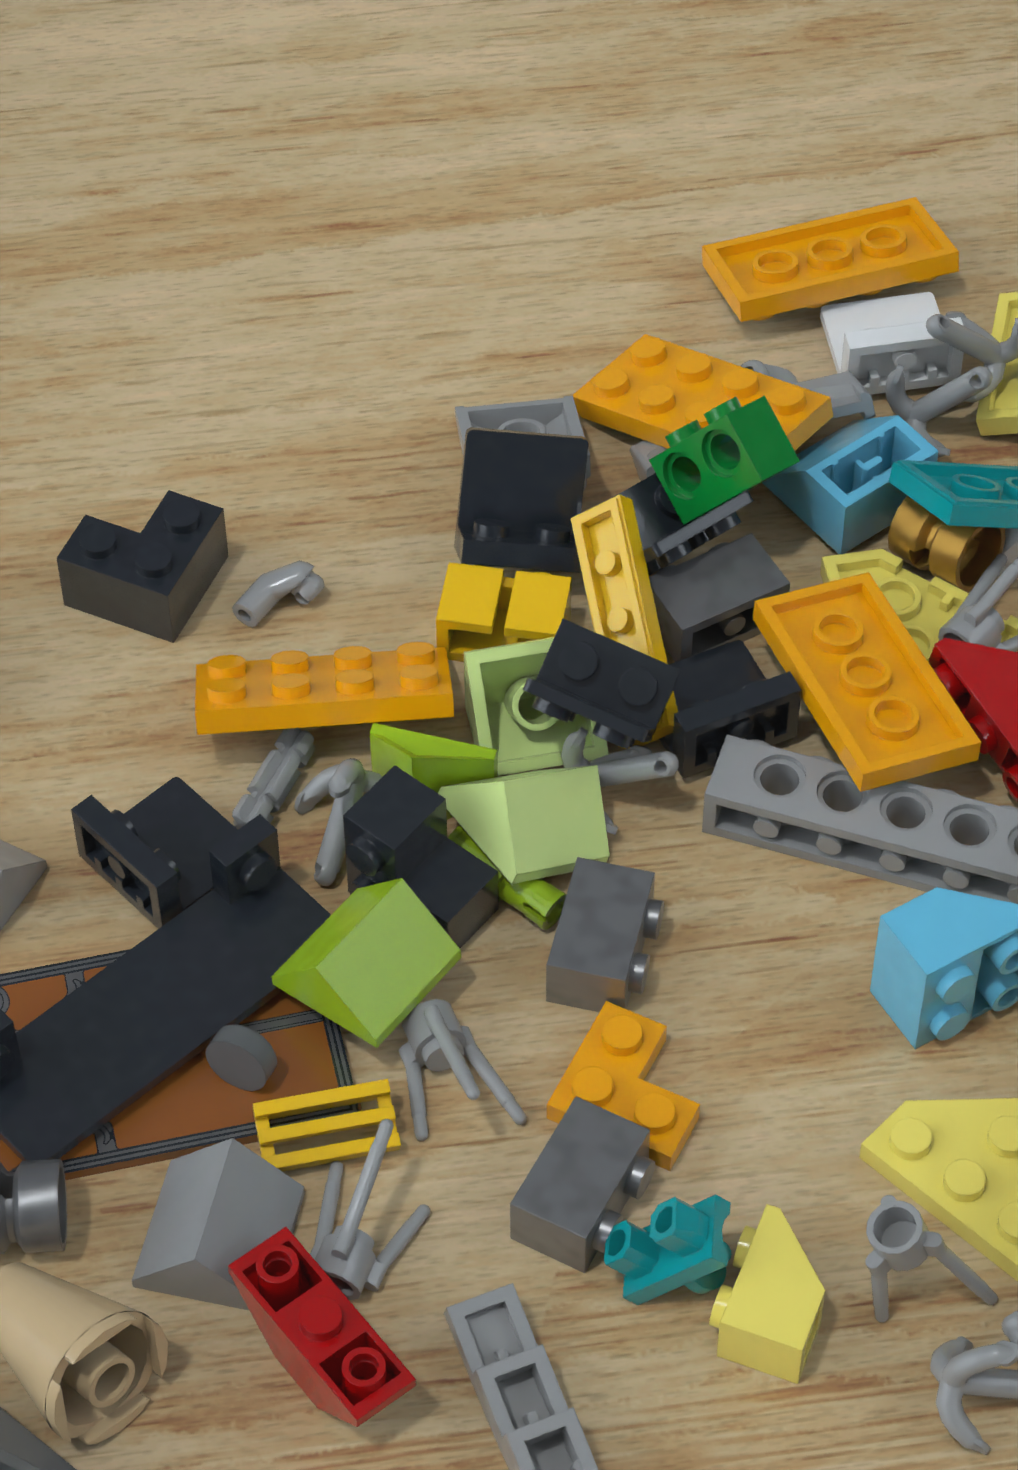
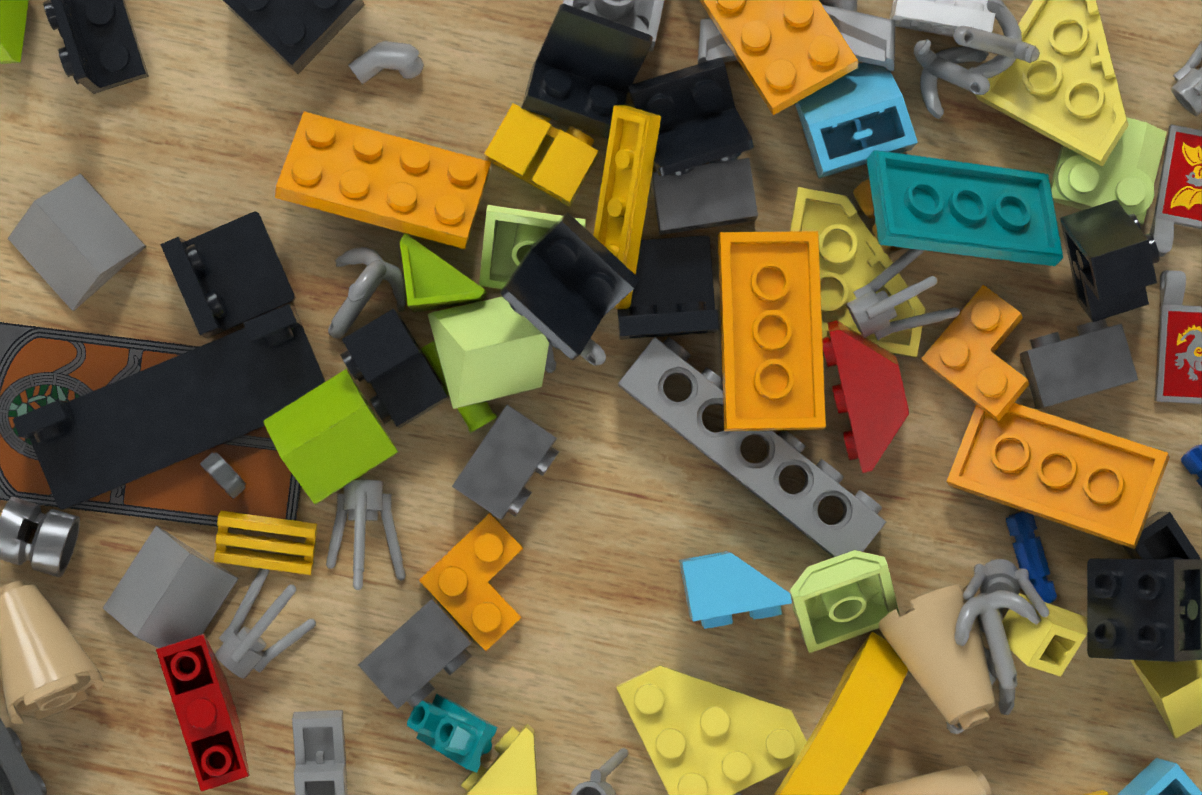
camera: 15 degrees right, 35 degrees up
light grey axle [232,728,315,829] -> none
green brick [649,396,800,525] -> none

